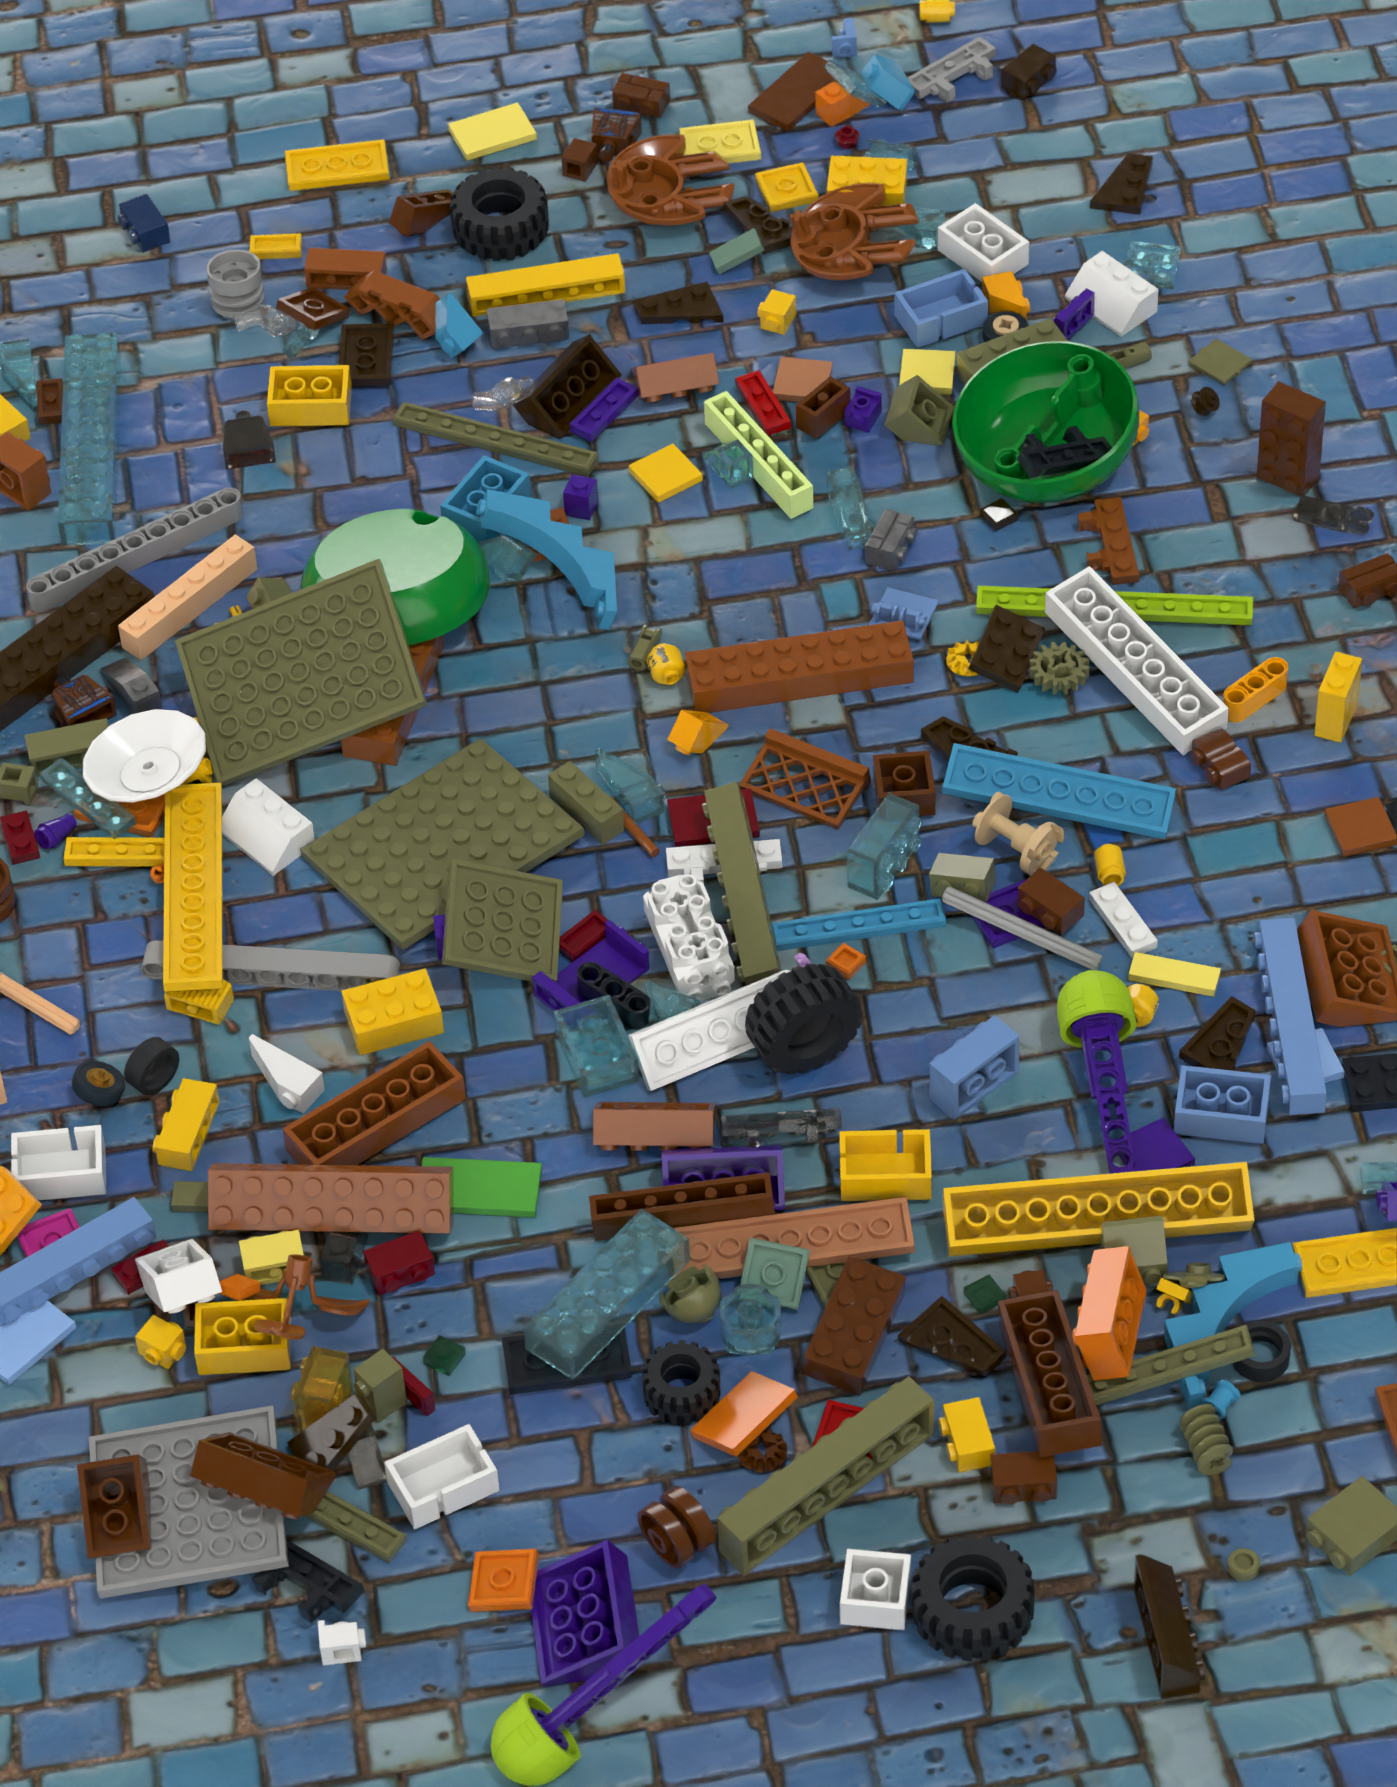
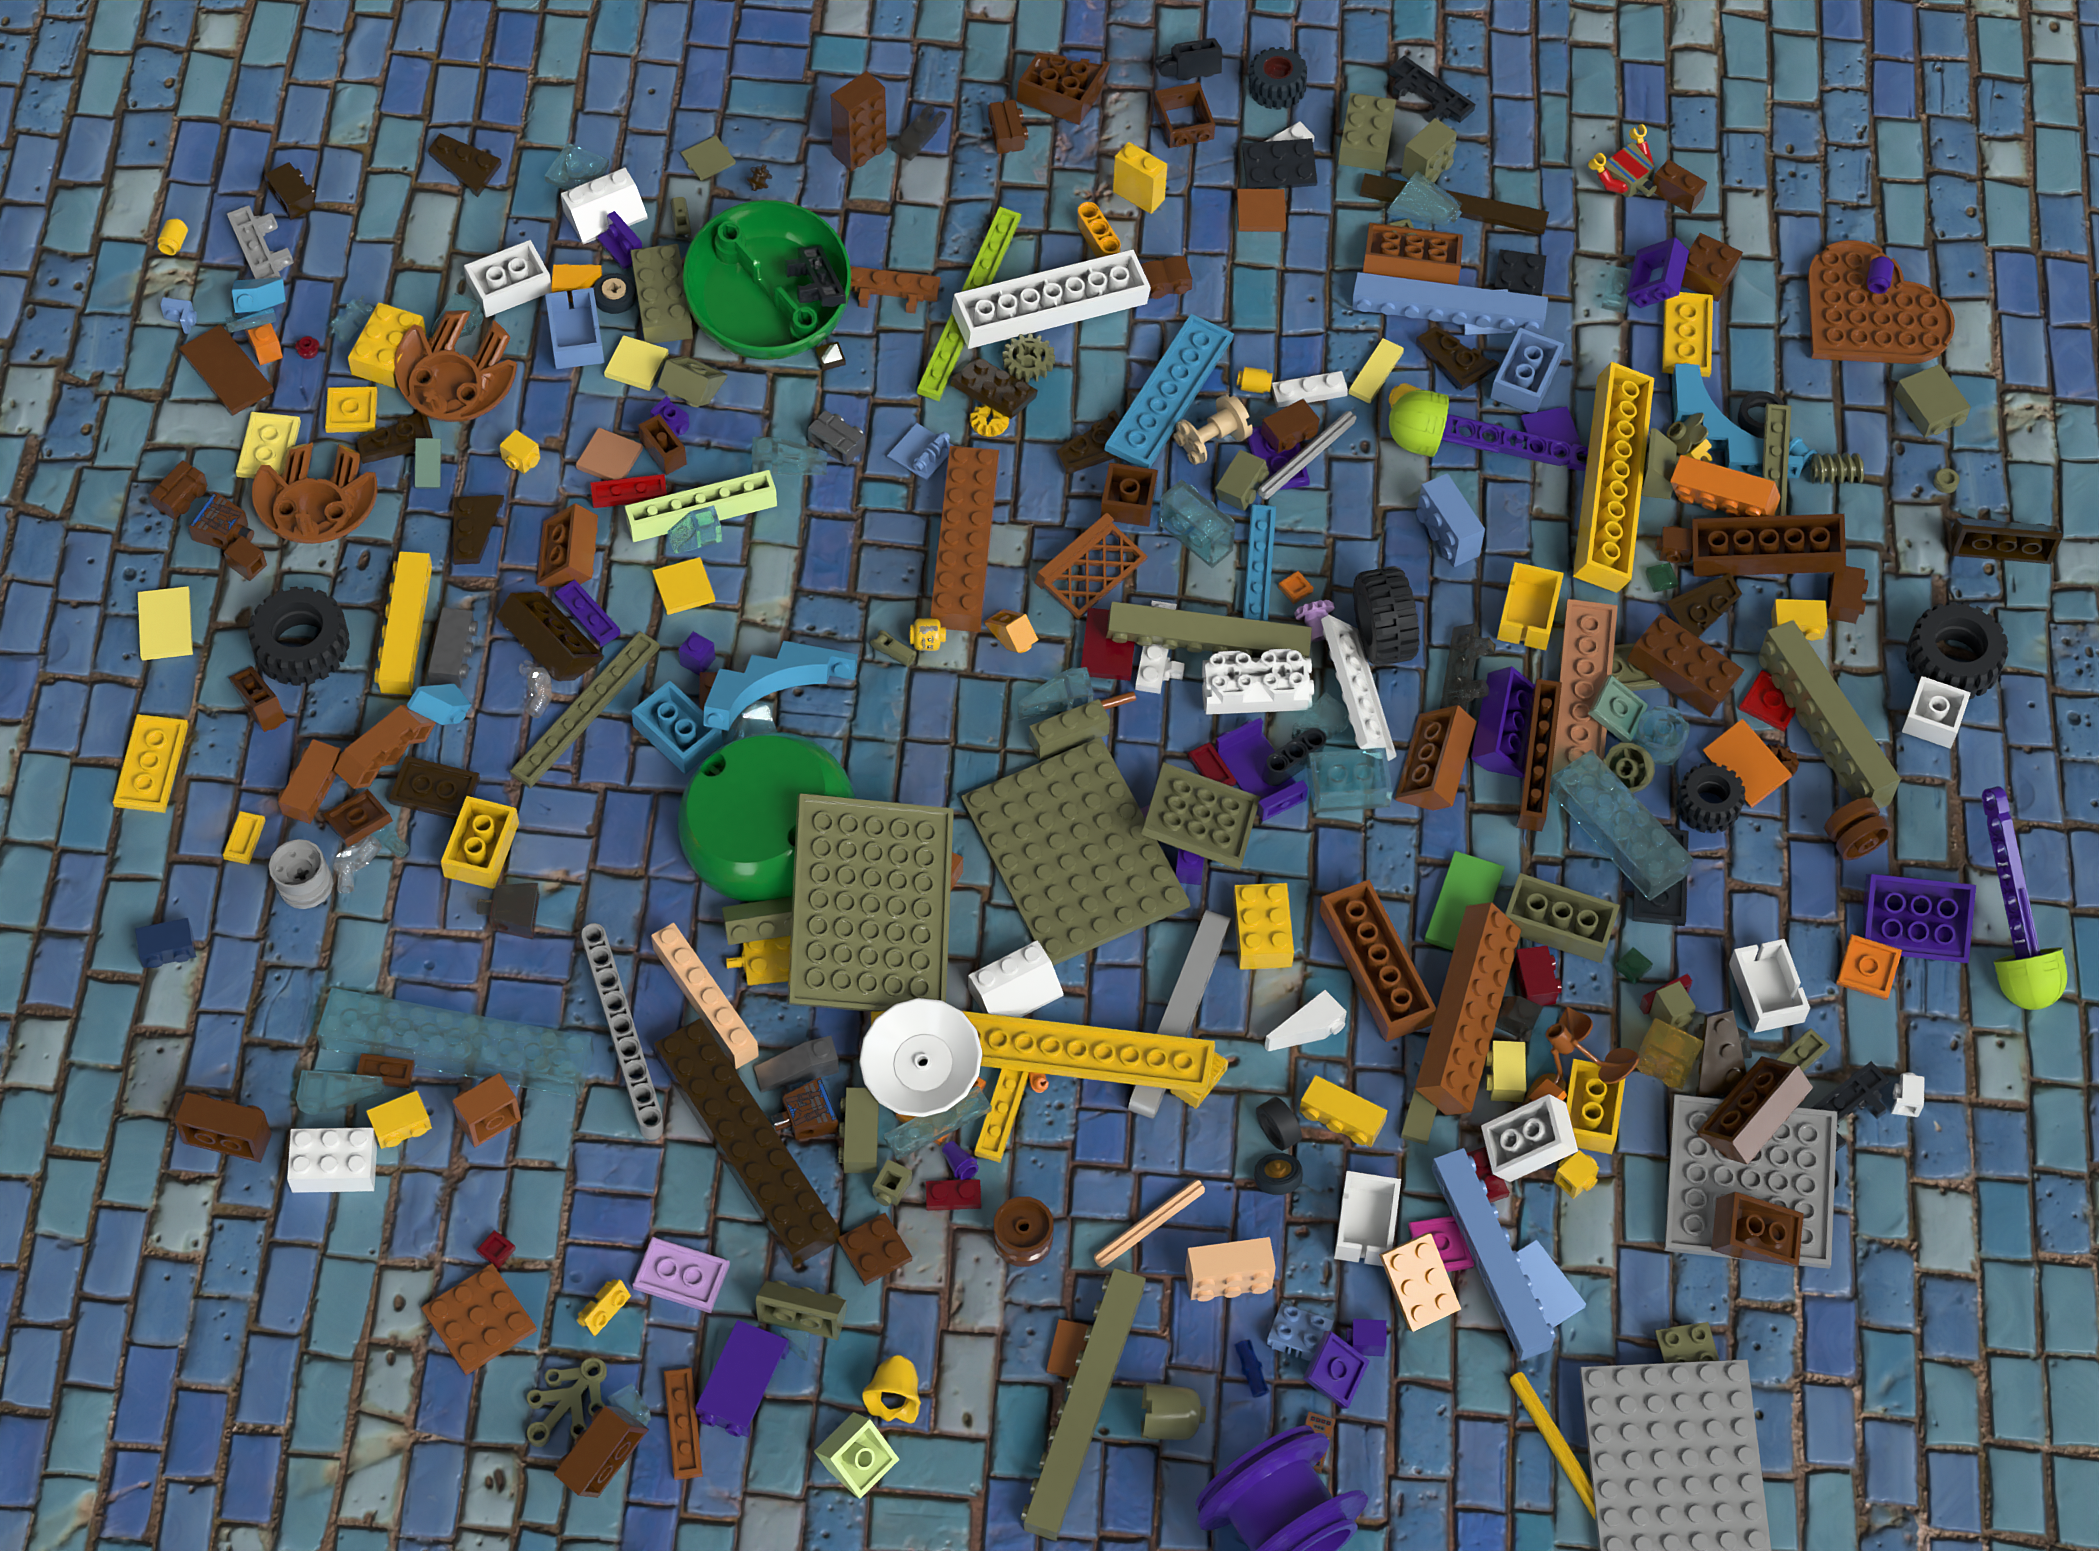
camera: 80 degrees left, 10 degrees up
none -> olive brick [1505,873,1620,964]

